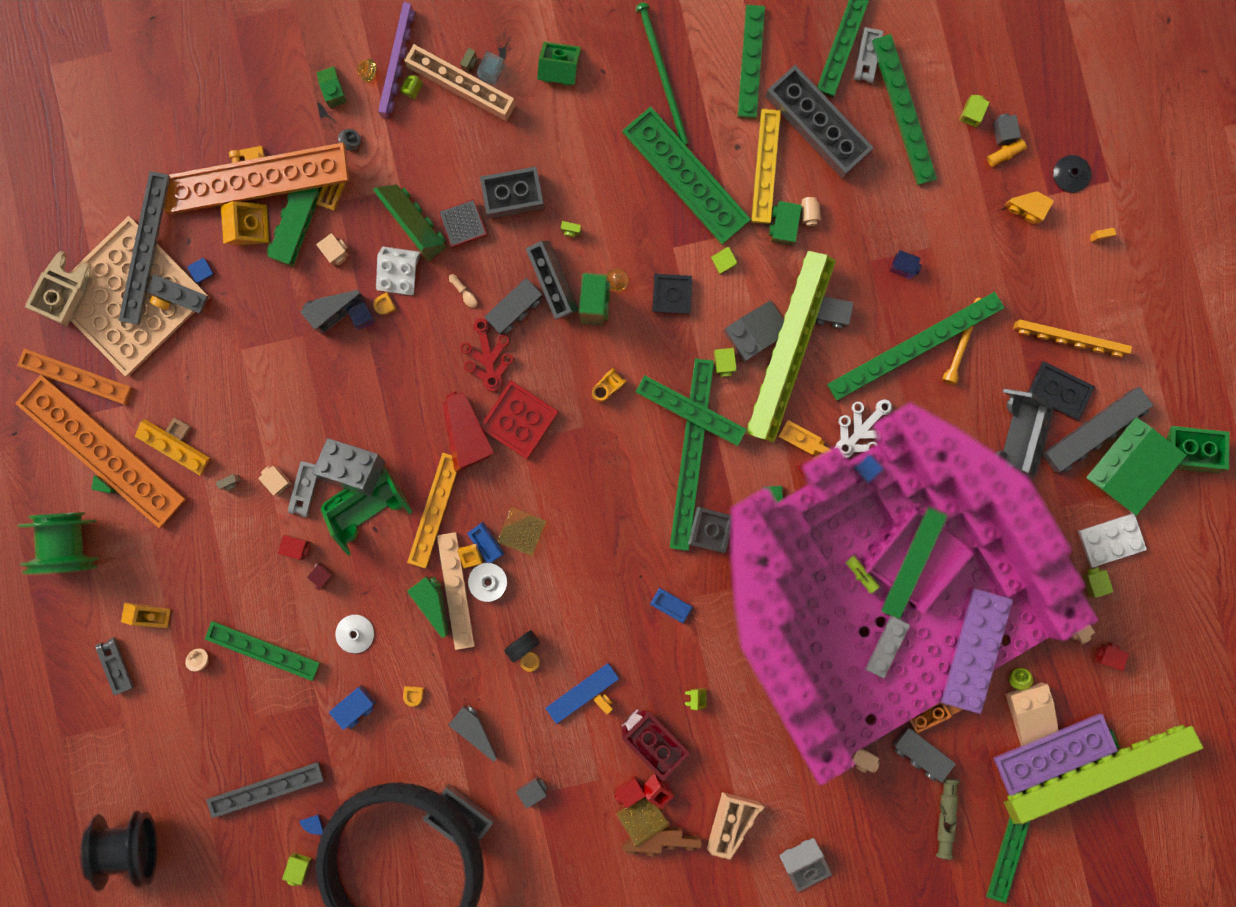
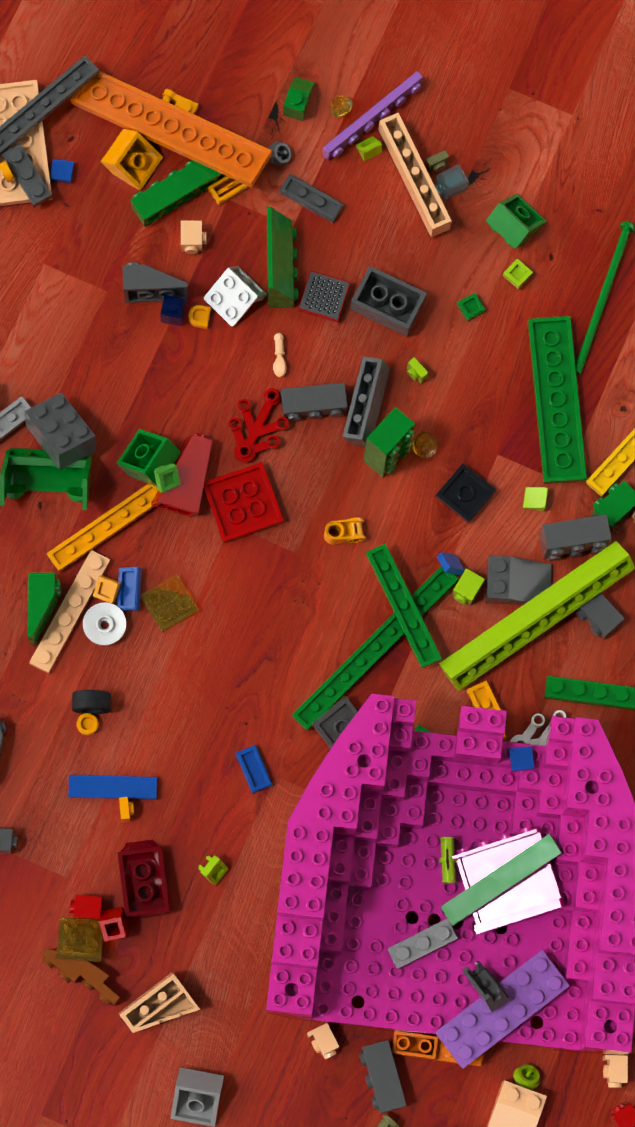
camera: 35 degrees right, 10 degrees down
none -> green brick [116,429,181,487]
none -> bright green tile [154,463,180,493]
none -> dark grey tile [279,174,344,223]
none -> blue tile [437,552,465,576]
none -> green tile [457,293,486,322]
none -> dark grey hinge [462,961,510,1012]
none -> lime plate [503,259,533,289]
none -> dark grey brick [539,514,611,561]

